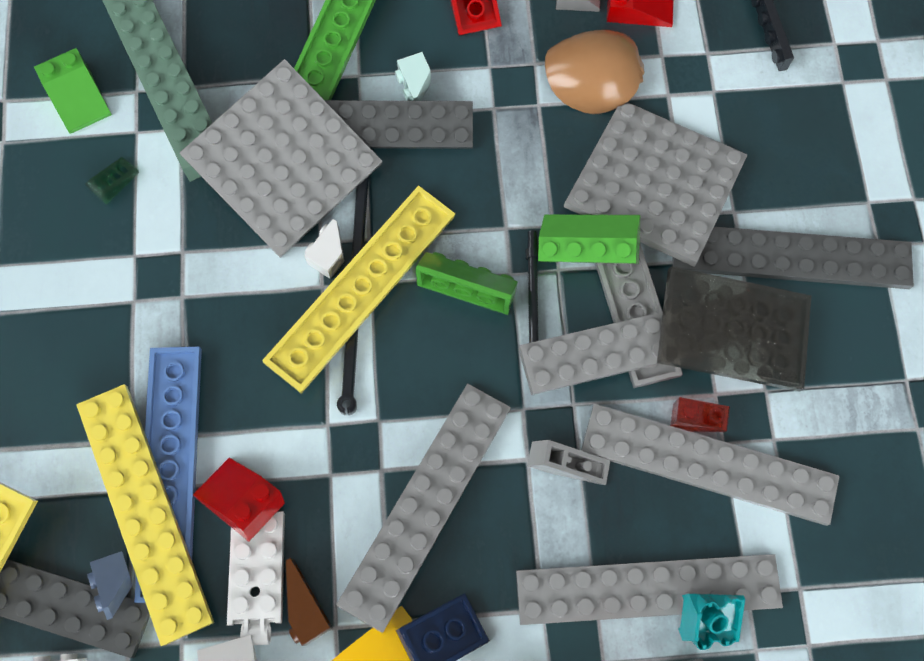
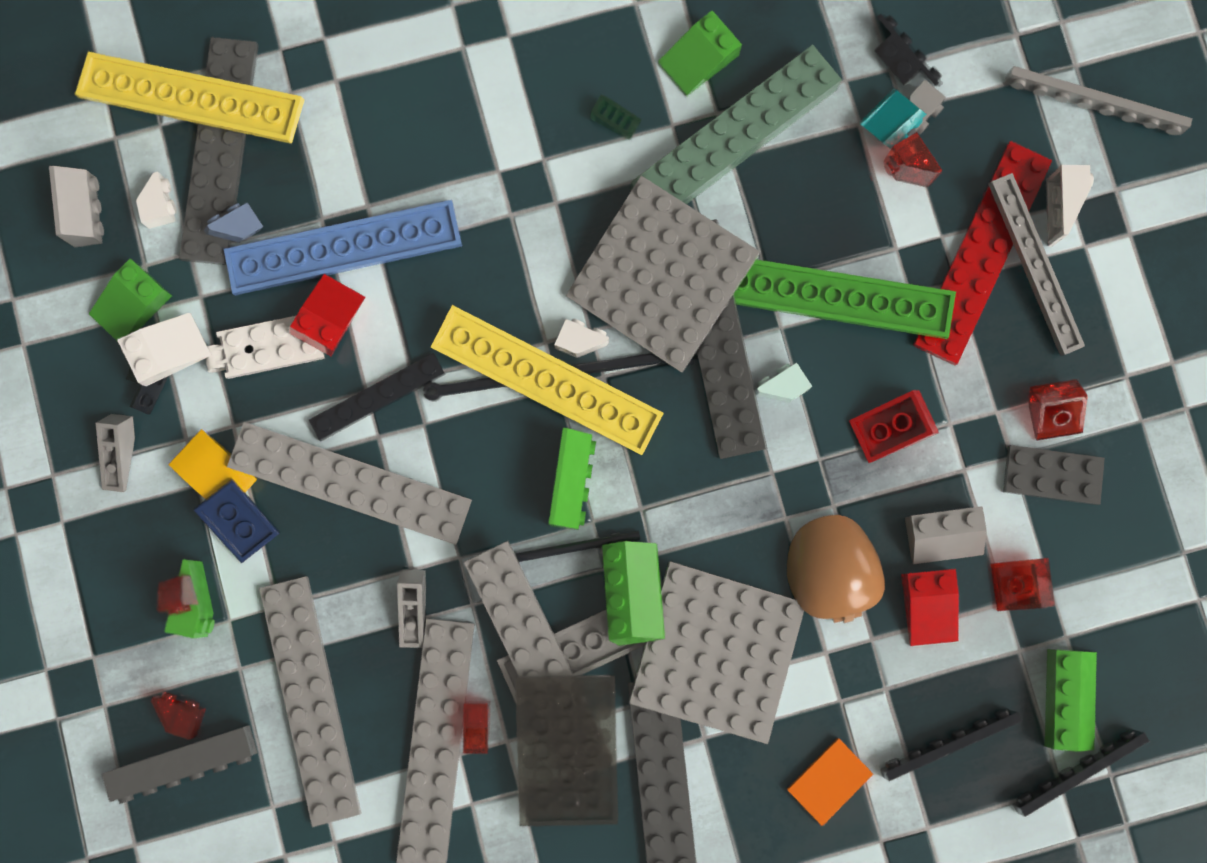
camera: 80 degrees right, 10 degrees up
light yellow plate [76,384,214,646] -> none
reddish brown slope [286,558,333,646] -> none
teal slope [678,594,745,650] -> none
none -> black plate [309,353,446,441]
none -> orange tile [787,738,873,826]

